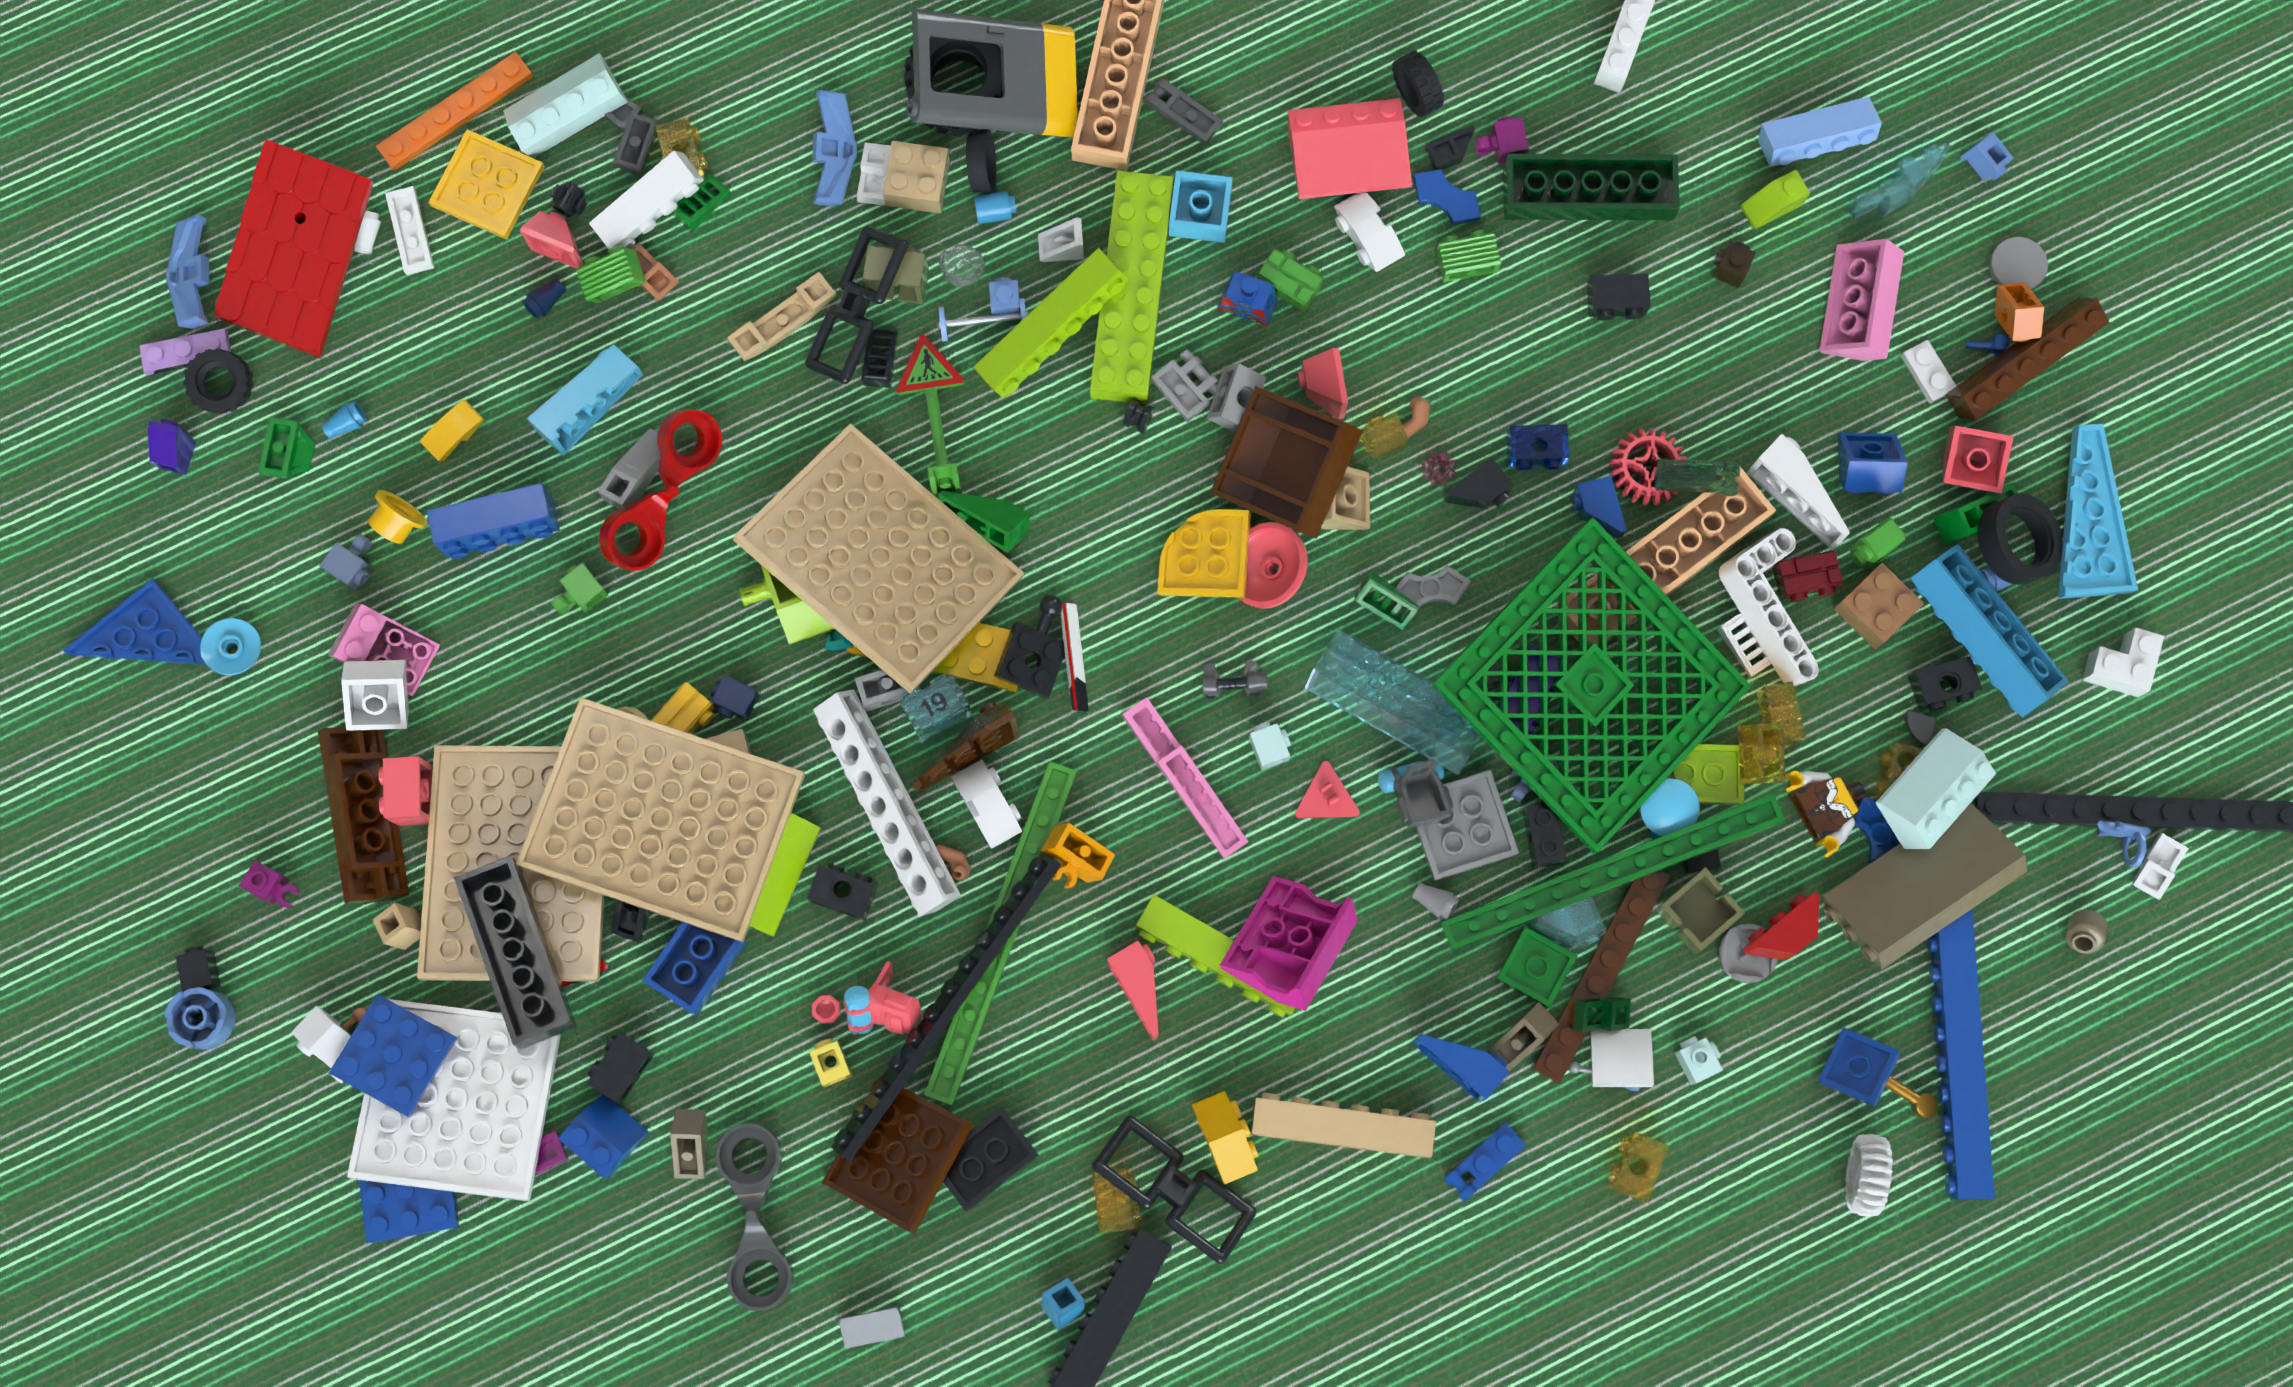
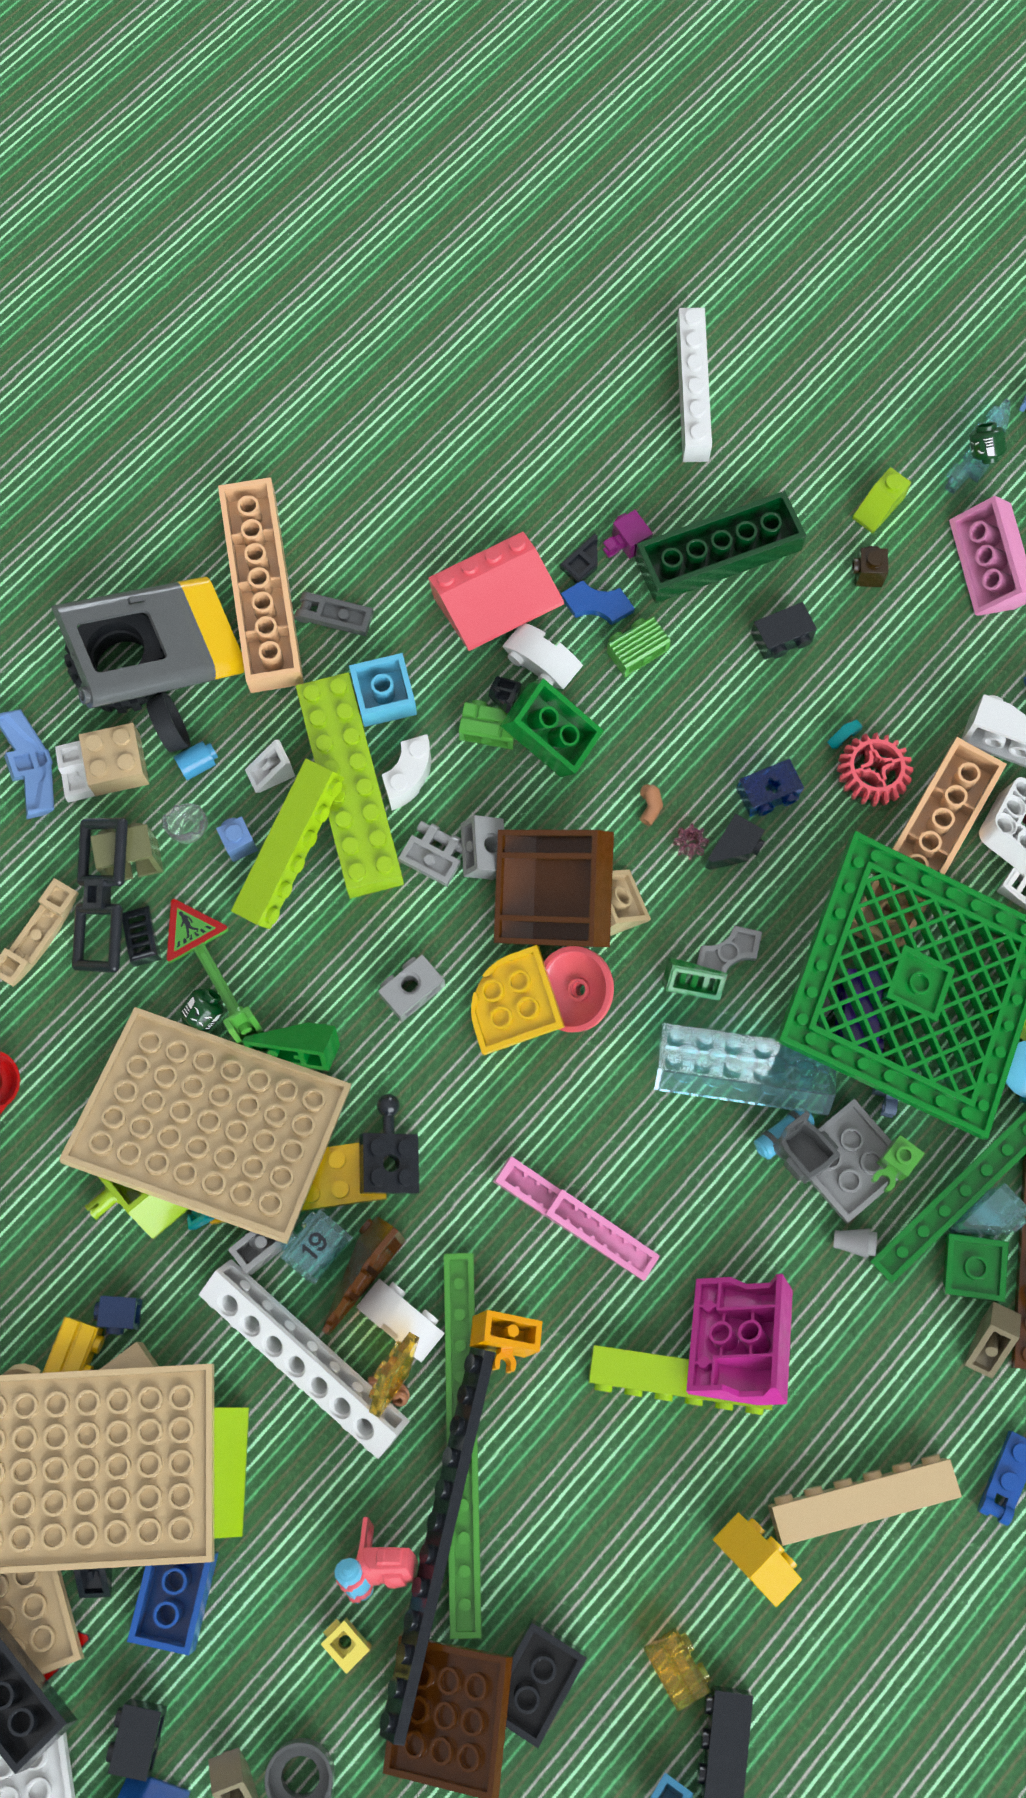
camera: 20 degrees left, 5 degrees down
black brick [807,863,877,921] -> none
coral tile [812,995,841,1024] -> none
flat silver axle [936,298,1029,342] -> none
sticker [1061,603,1089,711] -> none
black bar [1092,1115,1257,1264] -> none
coral slope [1107,941,1159,1041] -> none
black wheel [1122,399,1154,434] -> none
dark grey piece [1202,660,1268,699] -> none
blue torso [1217,271,1278,327] -> none
light aqua brick [1249,722,1291,771] -> none
coral piece [1295,761,1360,818] -> none
coral slope [1297,347,1348,420] -> none
clear yellow brick [1361,413,1408,459] -> none
black tyre [1392,50,1444,117] -> none
blue slope [1412,1034,1510,1103] -> none
black brick [1522,803,1567,869] -> none
blue slope [1571,476,1627,539] -> none
clear green plate [1655,459,1740,496] -> none
light blue brick [1758,96,1882,167] -> none
none -> dark green head [180,989,224,1031]
none -> clear yellow plate [369,1332,420,1418]
none -> light grey brick [378,955,445,1022]
none -> white brick [382,734,431,810]
none -> black tile [488,676,522,713]
none -> green brick [500,678,604,777]
none -> teal tile [827,720,863,749]
none -> bright green brick [871,1135,925,1193]
none -> dark green head [969,422,1007,464]

